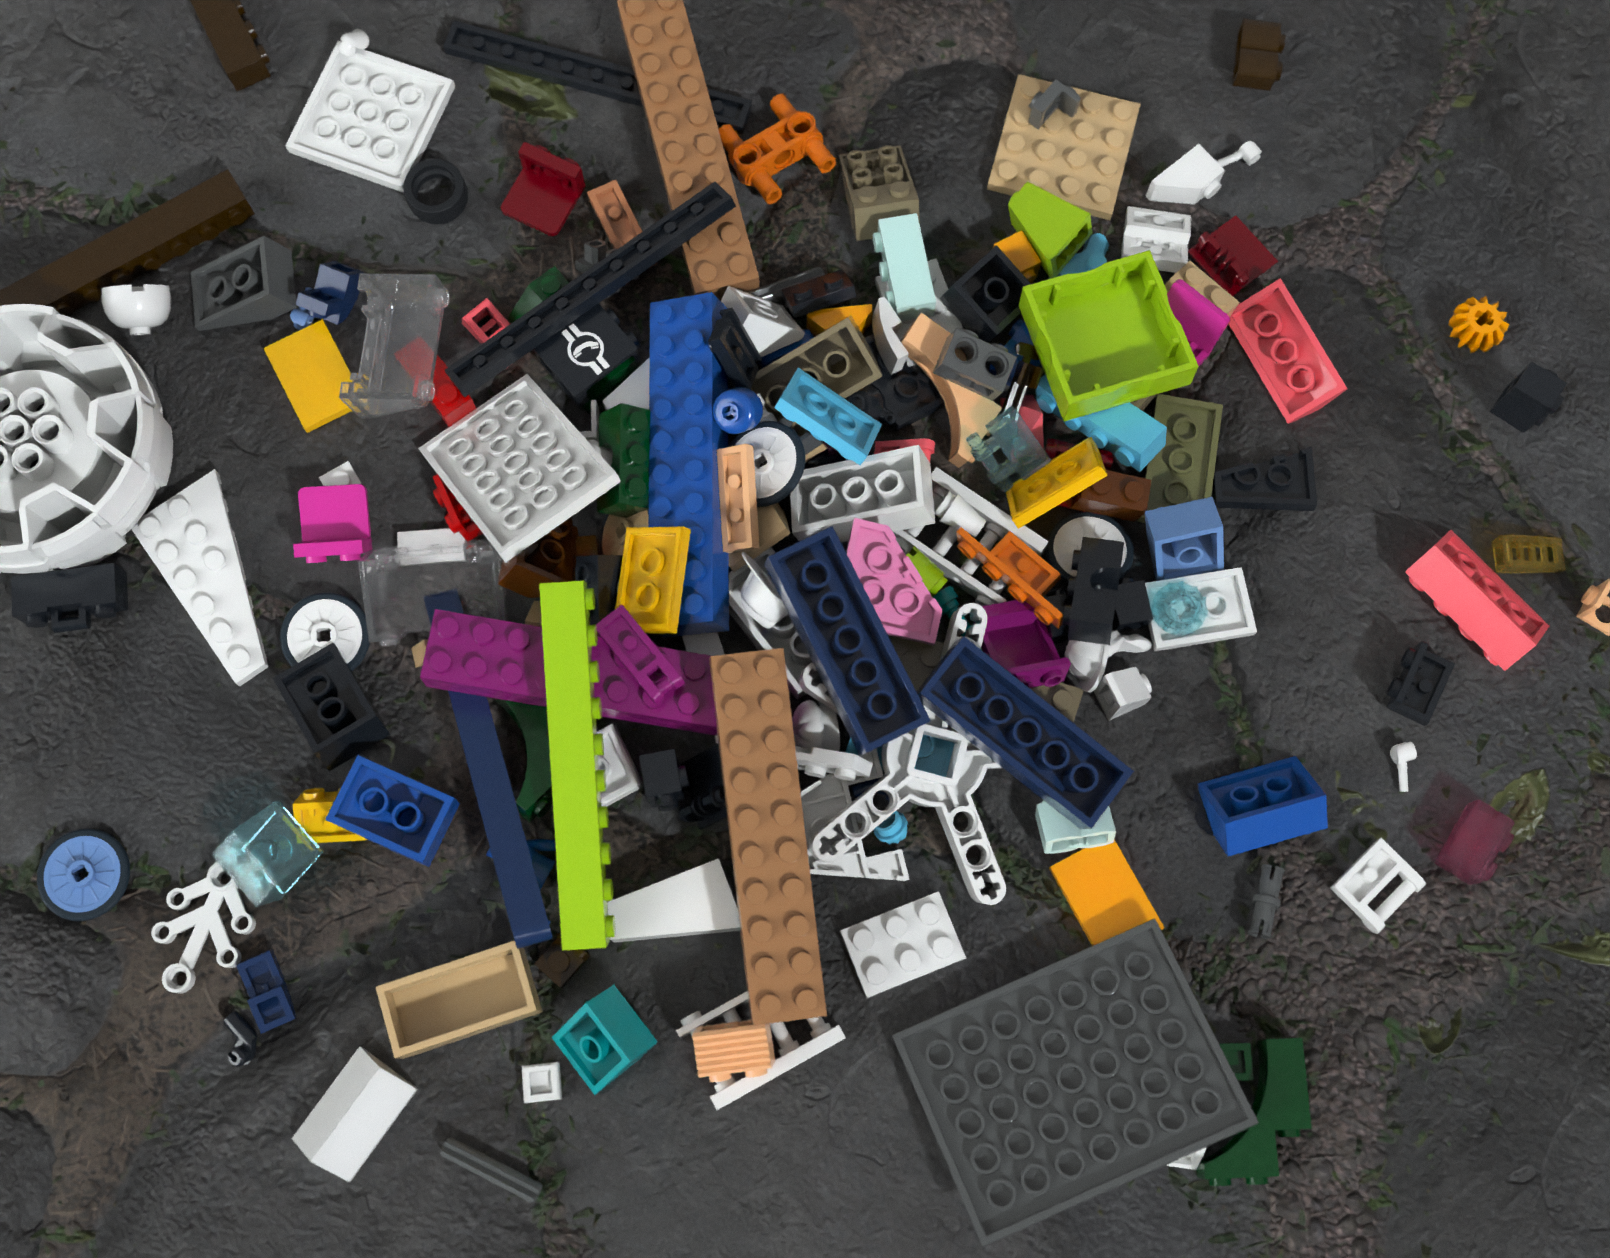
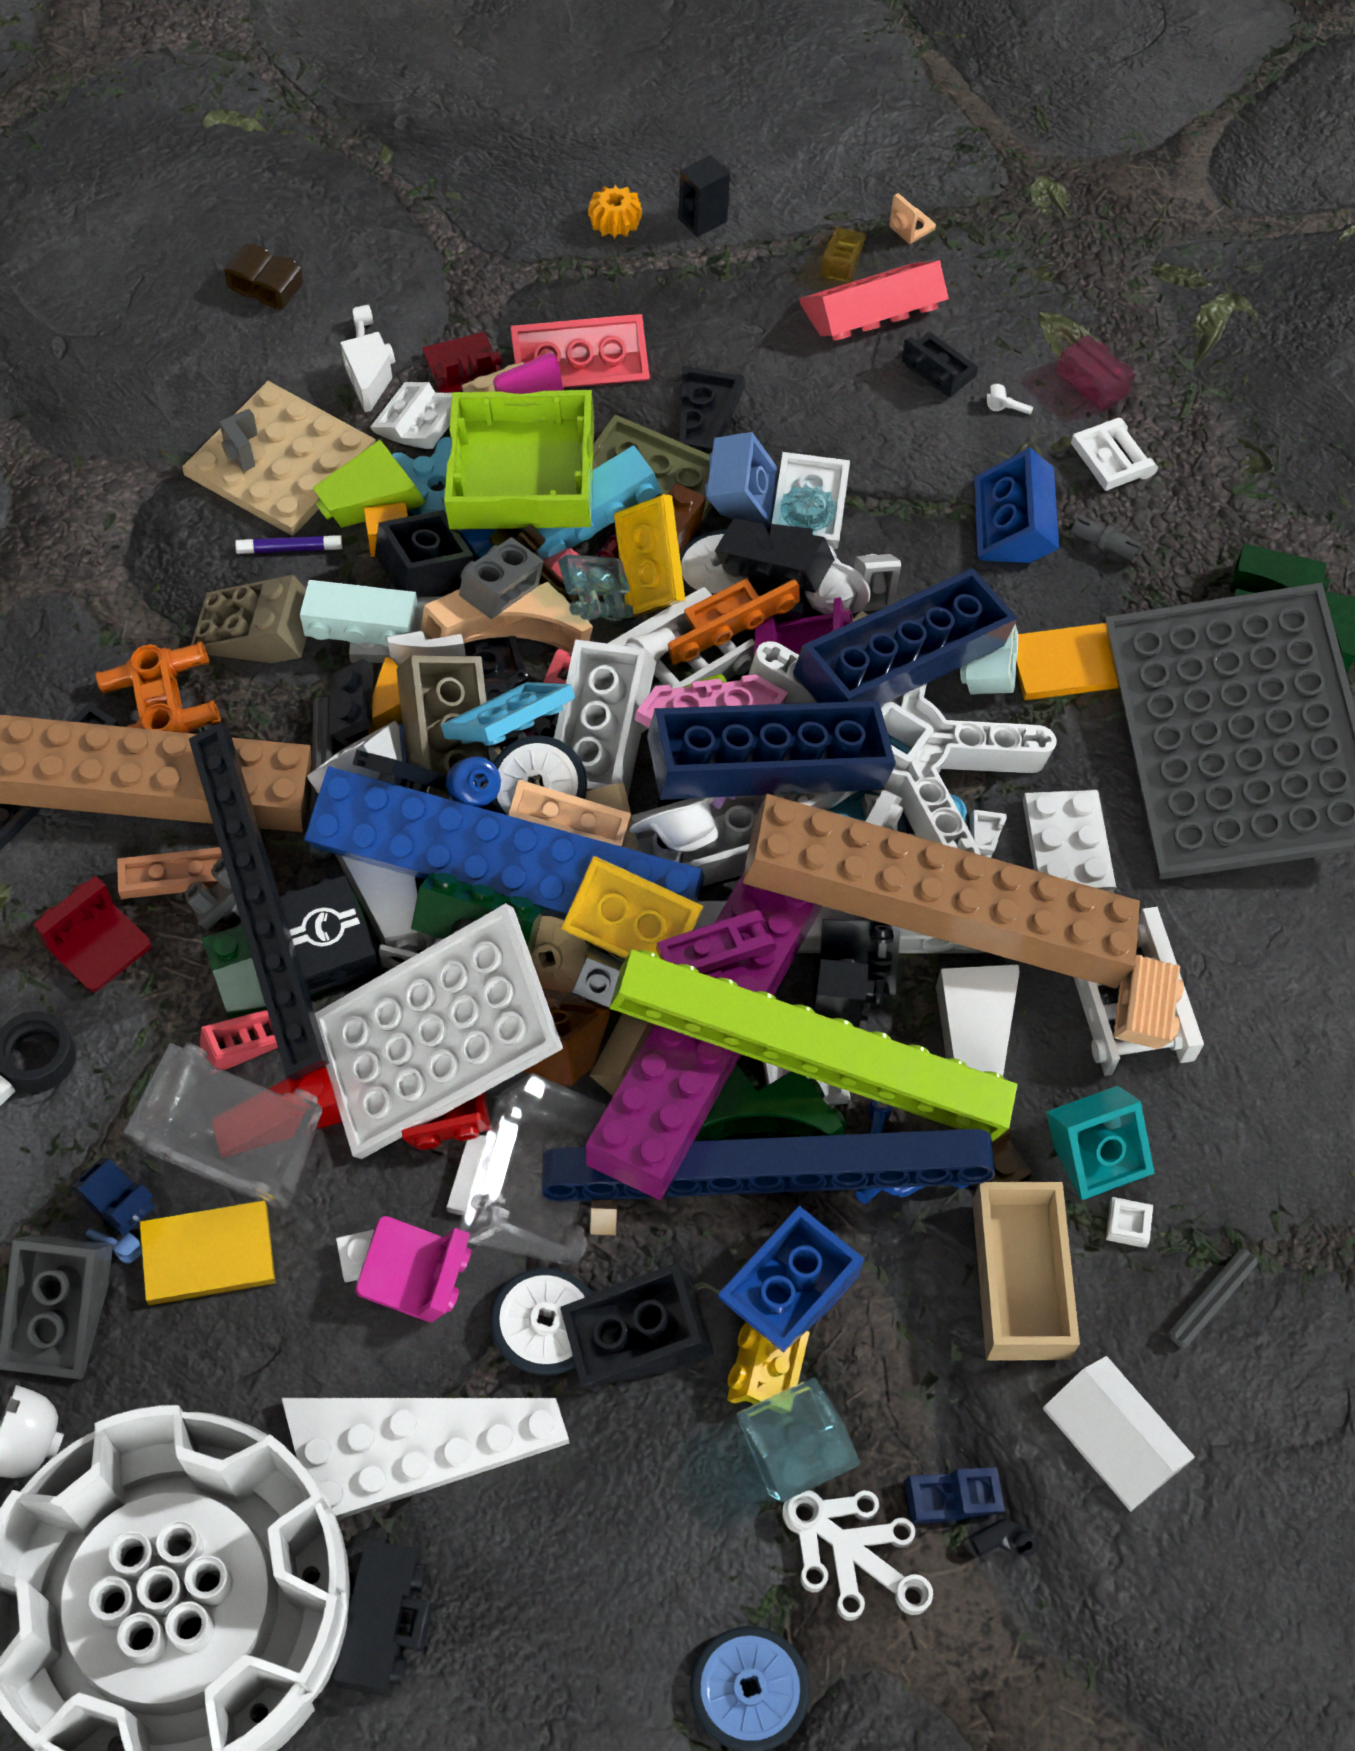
camera: 75 degrees left, 15 degrees down
none -> dark purple bar [235,535,343,554]

